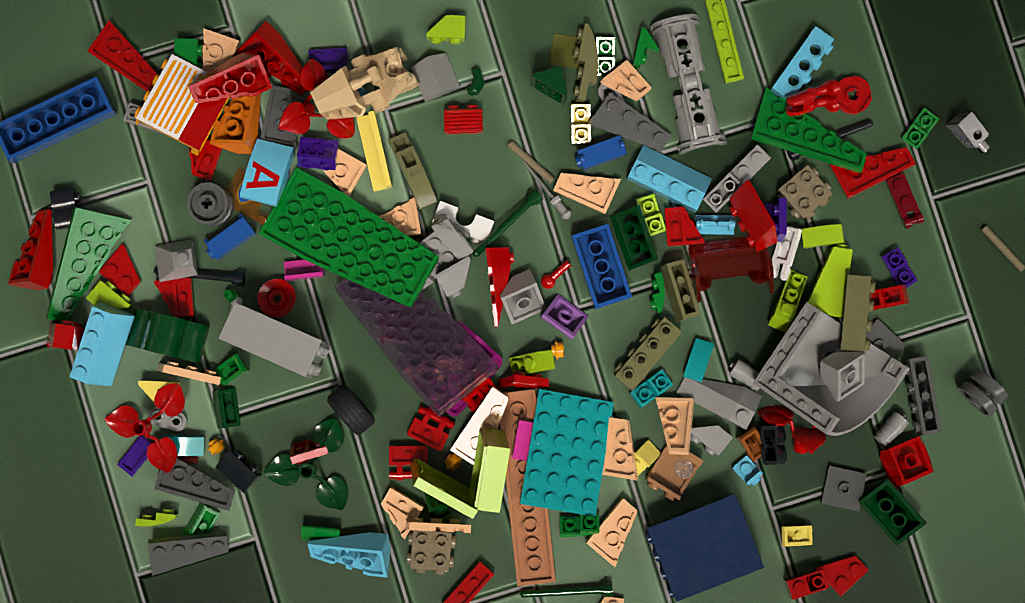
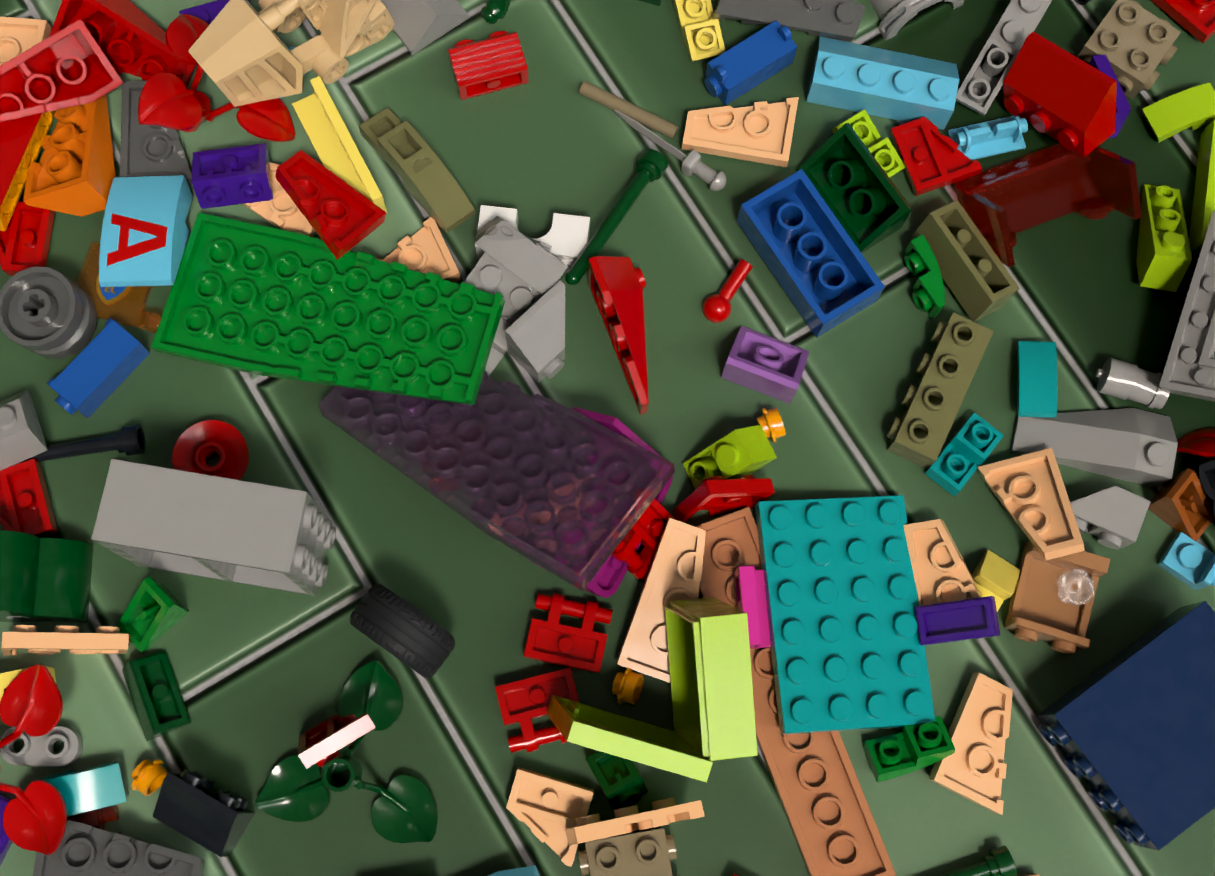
camera: 15 degrees left, 10 degrees down
dark pink panel [284,260,325,281] -> none
light grey slope [500,269,546,324] -> none
white hinge [770,226,802,281] -> none
none -> red wing [275,150,386,260]
none -> dark purple tile [915,596,1000,646]

